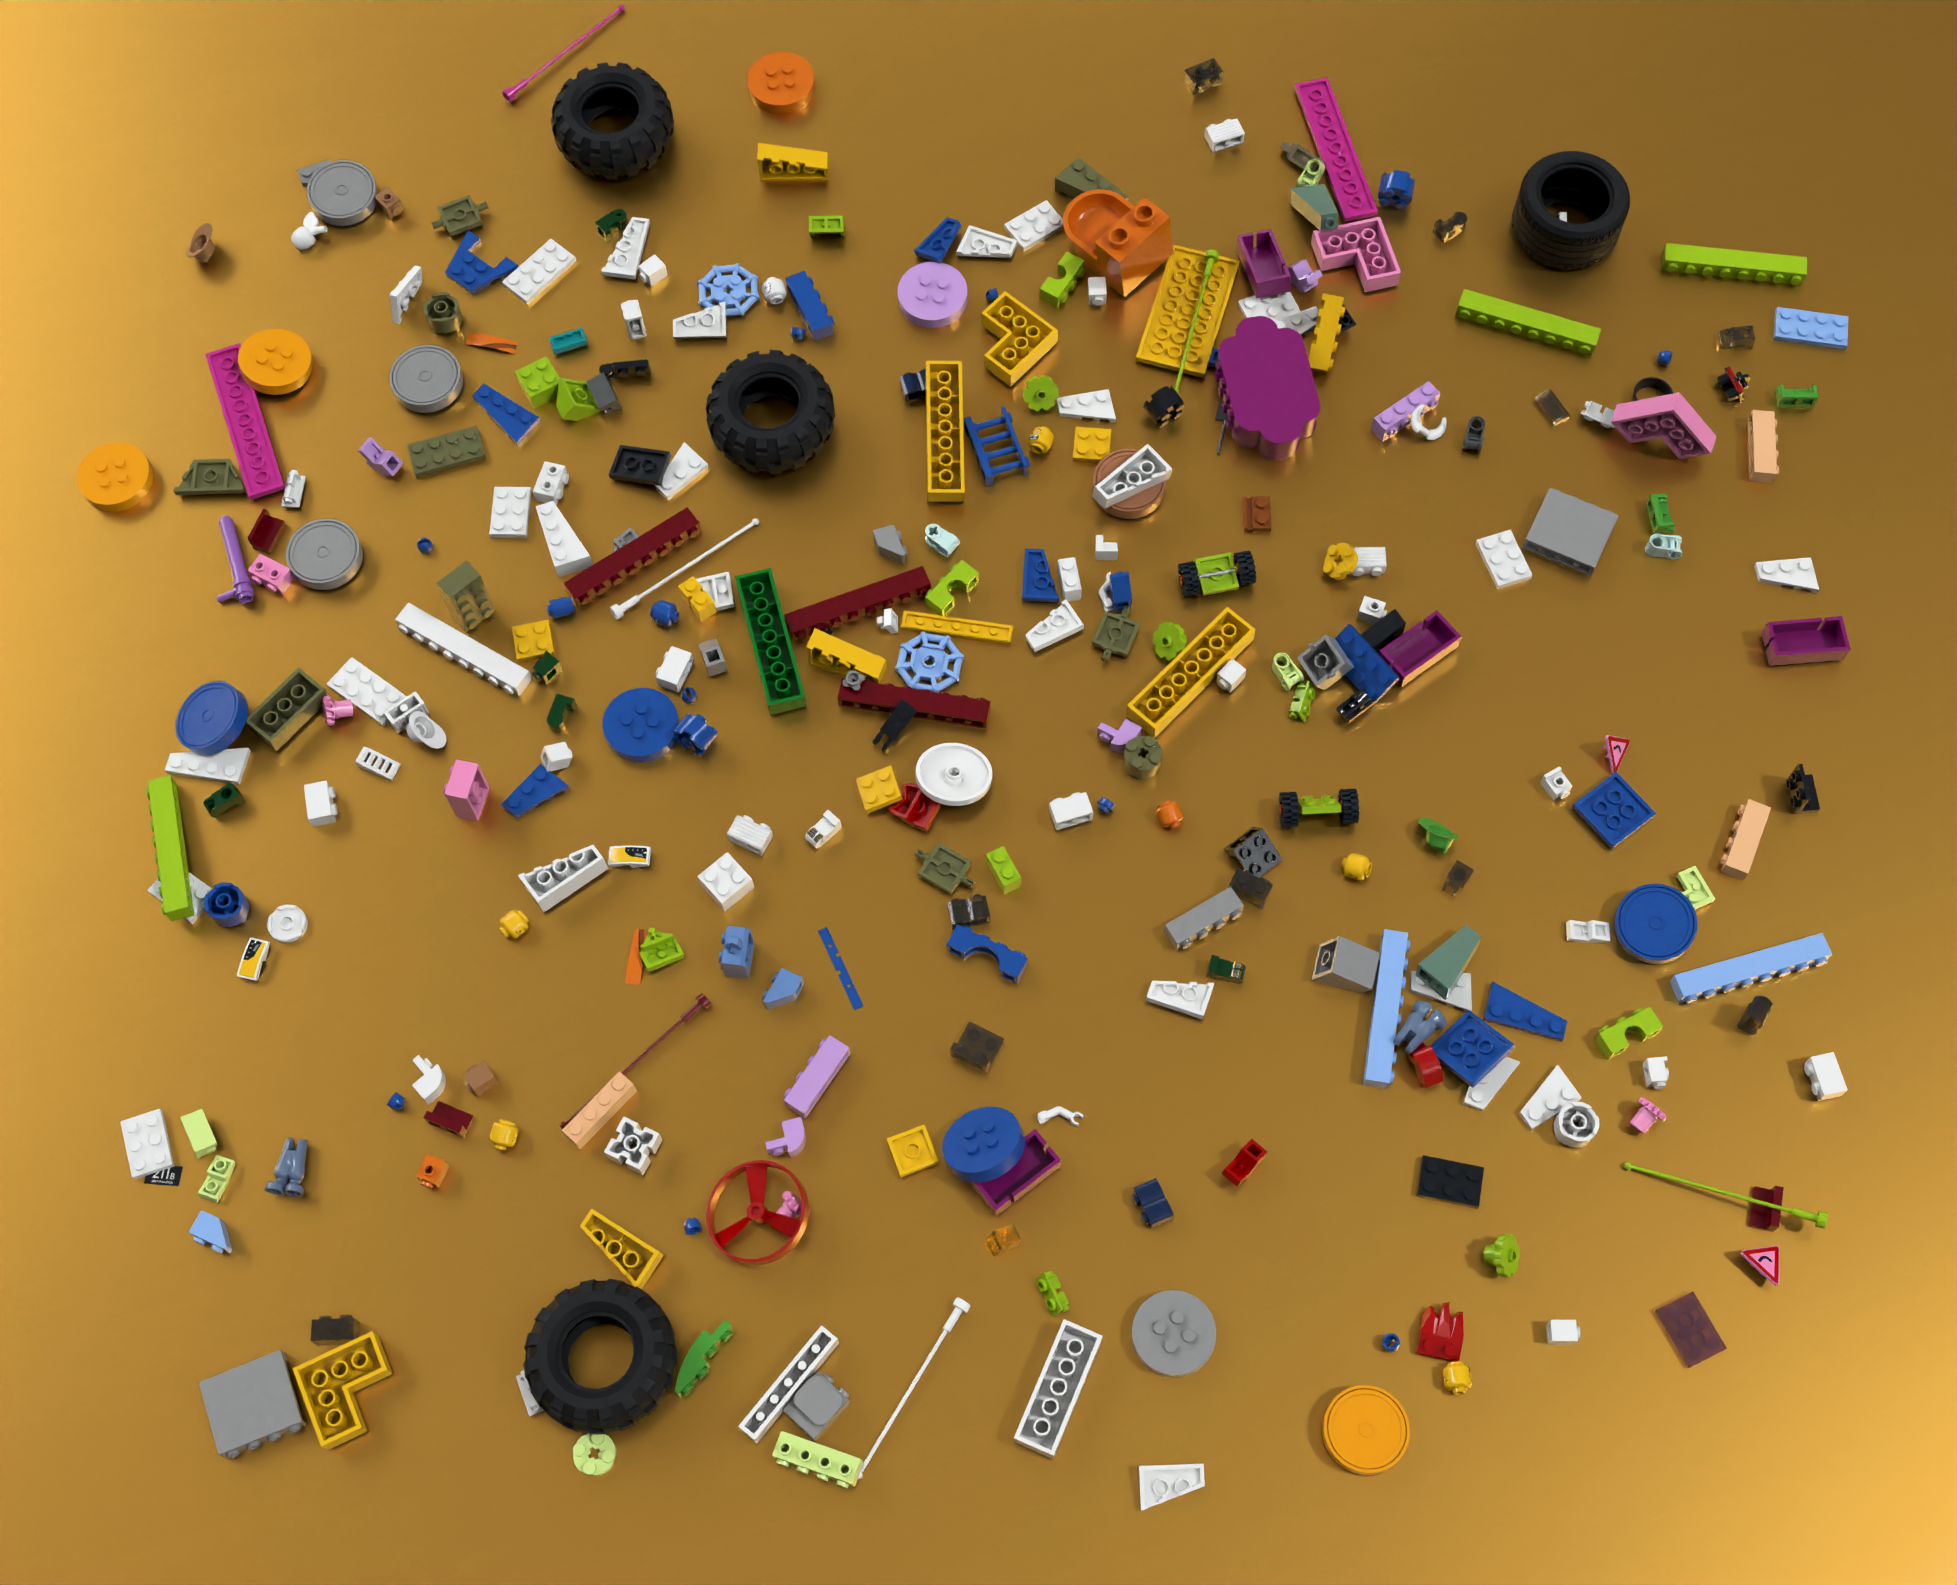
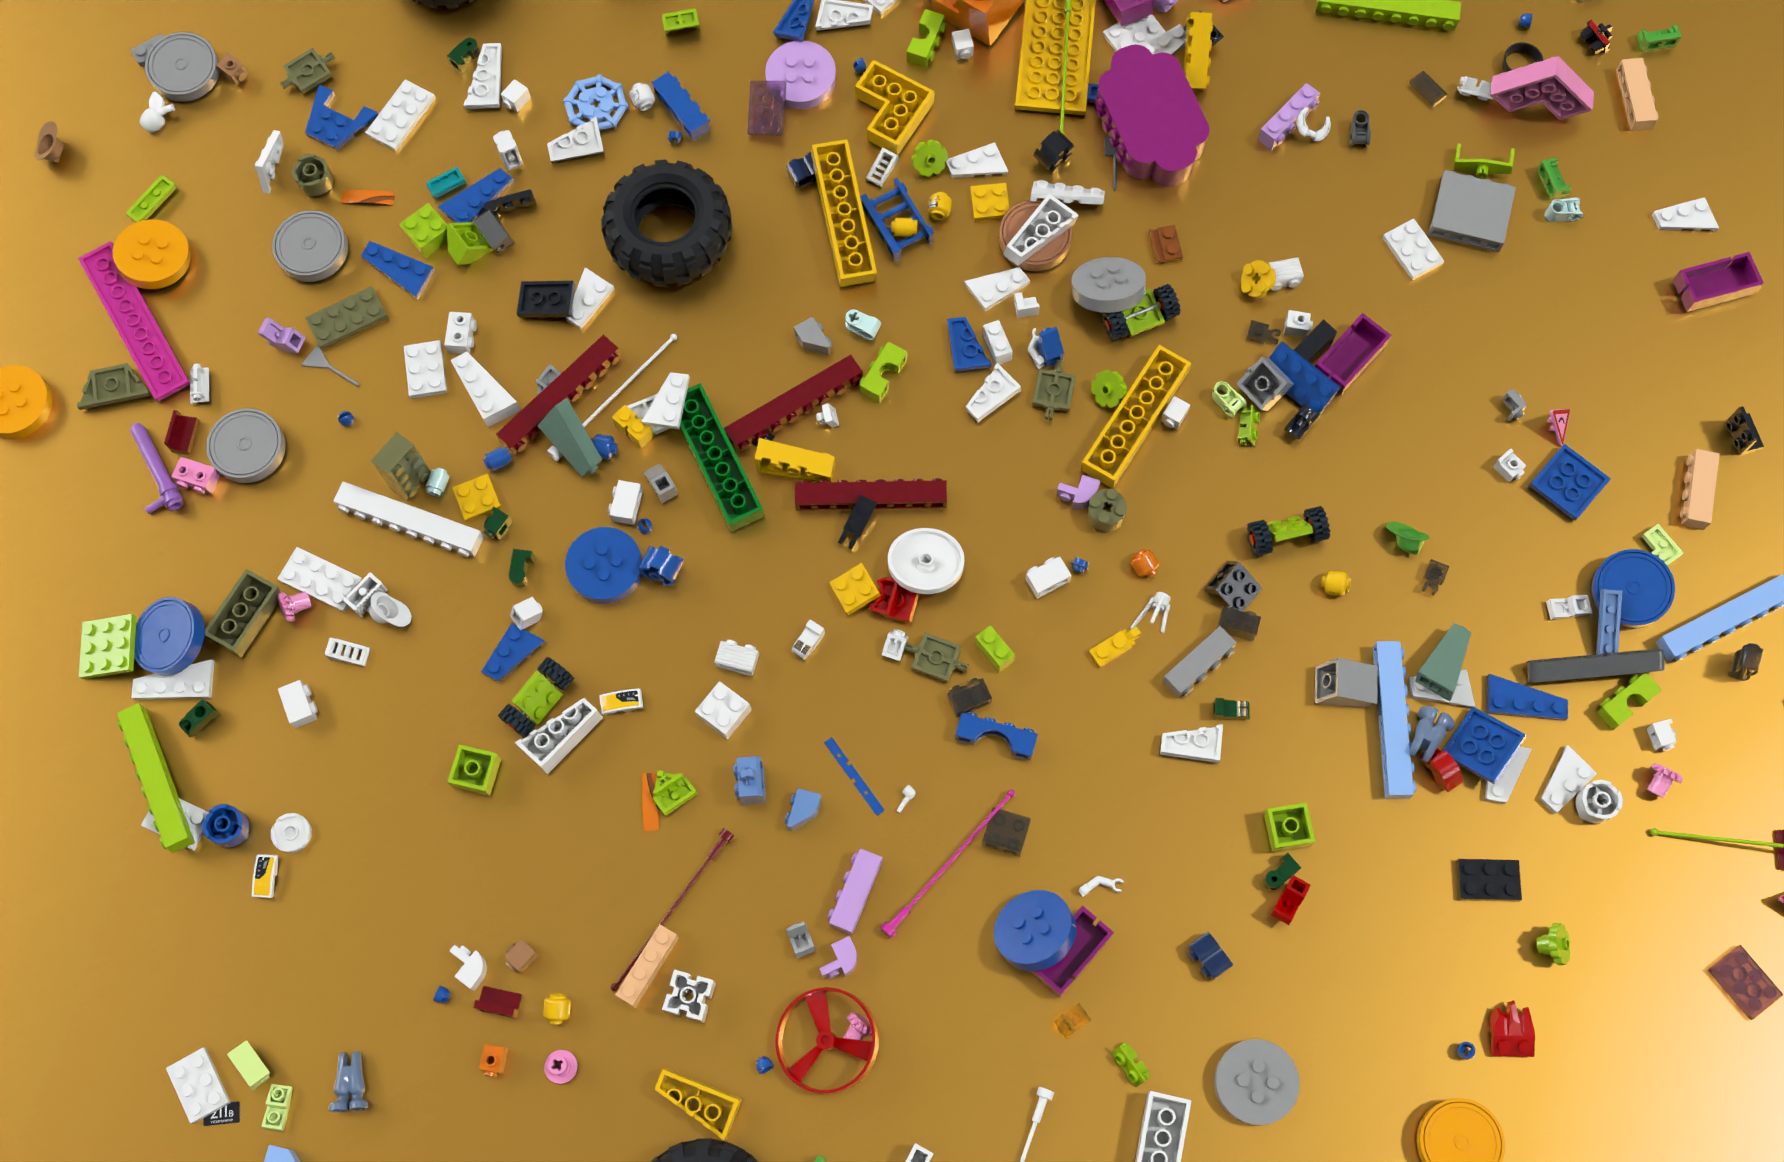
camera: 10 degrees left, 5 degrees up
bright pink brick [443,759,490,821] -> none
yellow head [499,910,529,939] -> none
light grey plate [843,670,865,691] -> none
yellow plate [886,1124,939,1178] -> none
light blue plate [895,631,964,693] -> none
yellow tile [900,610,1013,645] -> none
yellow head [1443,1361,1472,1395] -> none
white brick [1546,1320,1581,1345] -> none
none -> plate [79,614,137,679]
none -> lime plate [126,175,177,222]
none -> light grey piece [301,344,359,386]
none -> light aqua brick [425,468,450,497]
none -> blue wing [438,168,514,223]
none -> lime brick [447,745,501,796]
none -> plate [498,657,574,738]
none -> sand green slope [538,398,602,477]
none -> bright pink gear [544,1050,578,1084]
none -> white wing [641,372,690,429]
none -> plate [747,81,786,135]
none -> light grey bracket [786,922,816,958]
none -> white slope [865,148,899,187]
none -> dark pink piece [880,790,1015,939]
none -> white bracket [882,629,909,661]
none -> yellow brick [891,218,917,237]
none -> white hand [896,785,916,813]
none -> white wing [964,267,1030,311]
none -> white wing [1030,180,1105,205]
none -> light grey brick [1072,257,1146,313]
none -> yellow hinge [1089,627,1141,668]
none -> white plant [1130,592,1171,633]
none -> clear smoke plate [1246,320,1281,345]
none -> dark green leg [1263,853,1301,890]
none -> lime brick [1264,802,1316,852]
none -> lime piece [1454,143,1515,179]
none -> light grey bracket [1502,389,1527,422]
none -> dark grey beam [1527,649,1665,682]
none -> medium blue tile [1596,589,1622,654]

